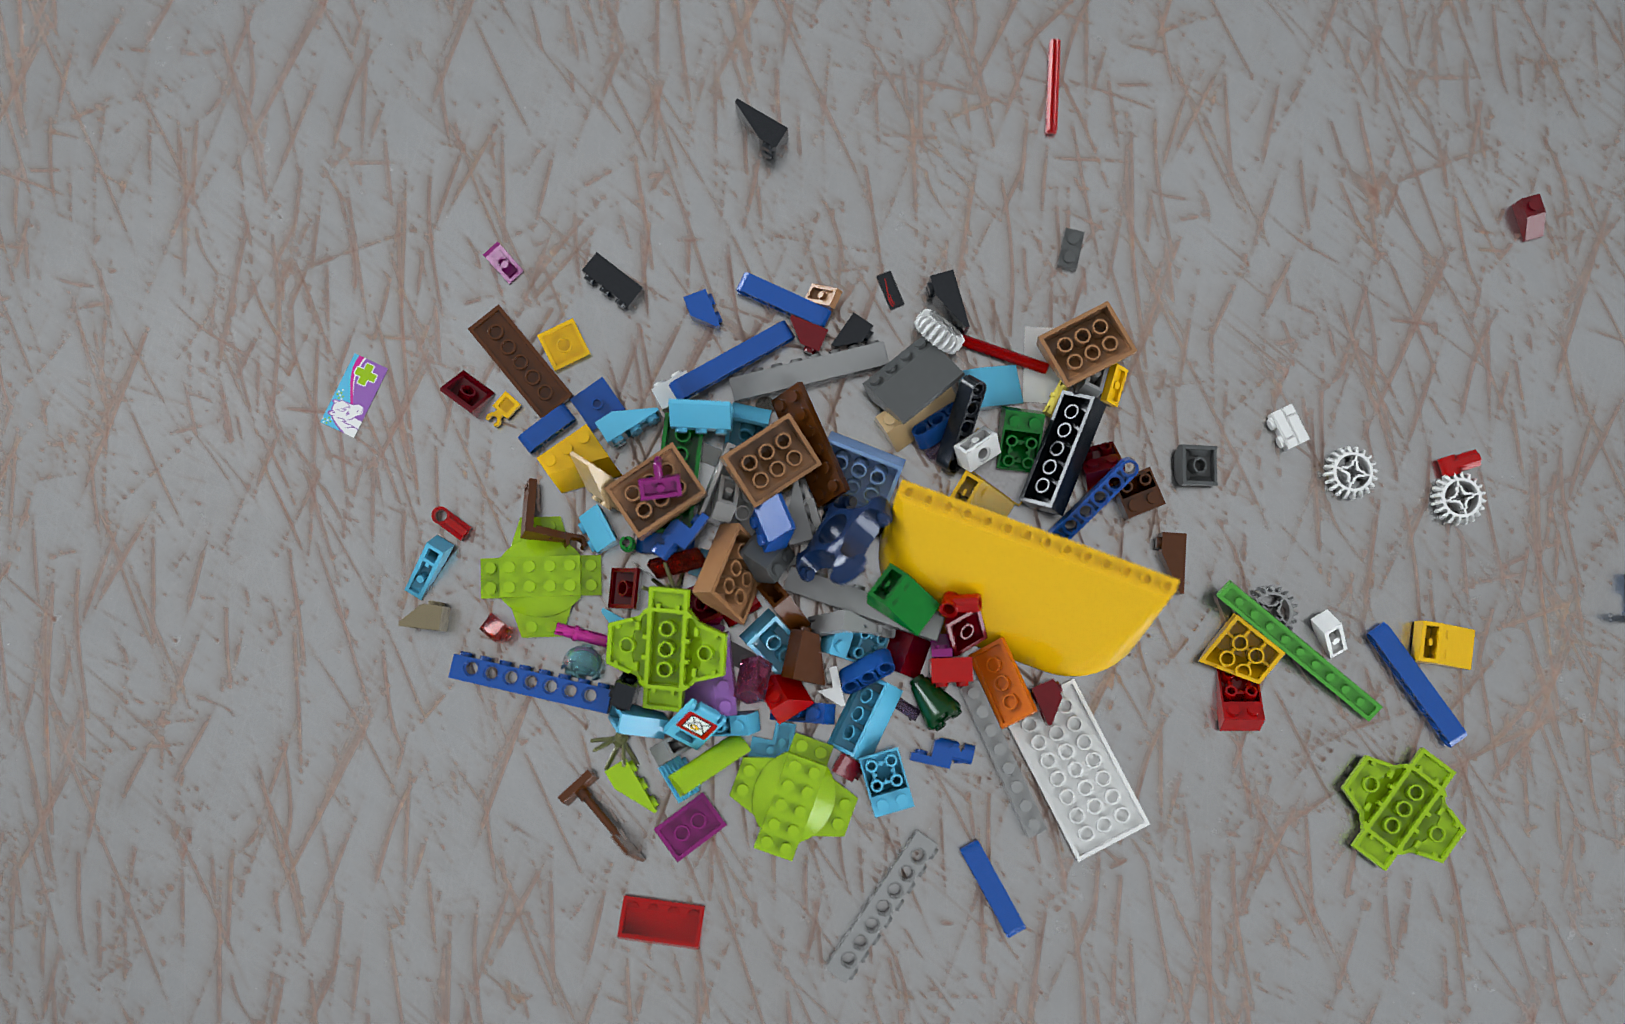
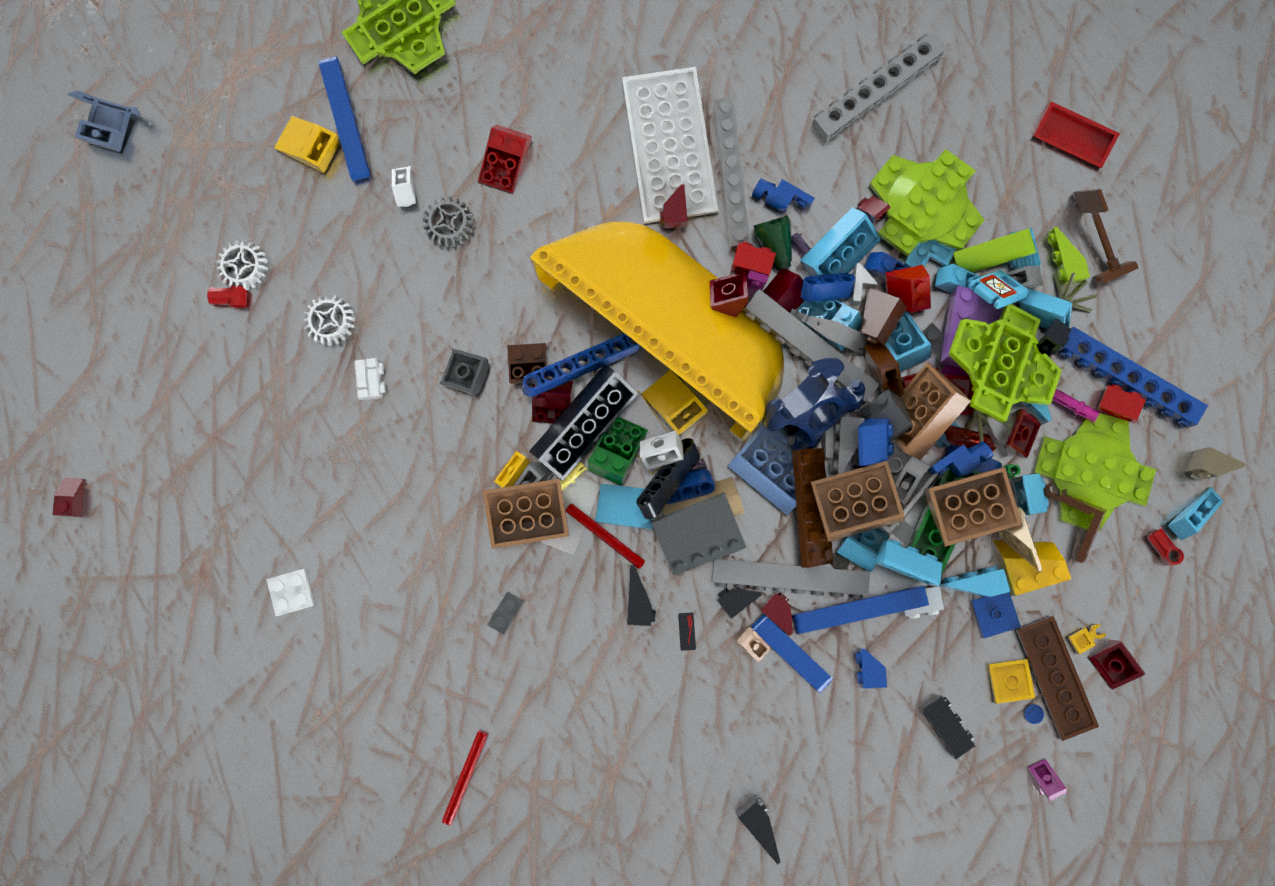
camera: 155 degrees left, 0 degrees up
sticker [321,353,388,438] -> none
clear red slope [480,612,514,643] -> none
blue beam [518,404,576,454] -> none
clear light blue cylinder [561,644,603,680] -> none
magenta plate [638,456,682,501] -> none
magenta plate [654,792,727,862] -> none
clear pink brick [733,655,773,704] -> none
medium azure slope [858,747,914,818] -> none
green slope [867,563,940,636] -> none
white gear [914,309,965,354] -> none
red piece [939,591,982,618] -> none
blue beam [959,840,1026,938] -> none
orange plate [968,638,1038,729] -> none
reddish brown slope [1155,532,1187,595] -> none
yellow wedge [1198,613,1285,684] -> none
bright green plate [1216,580,1383,721] -> none
none -> white plate [266,569,315,617]
none -> blue piece [1024,704,1044,724]
none -> red brick [1097,385,1146,424]

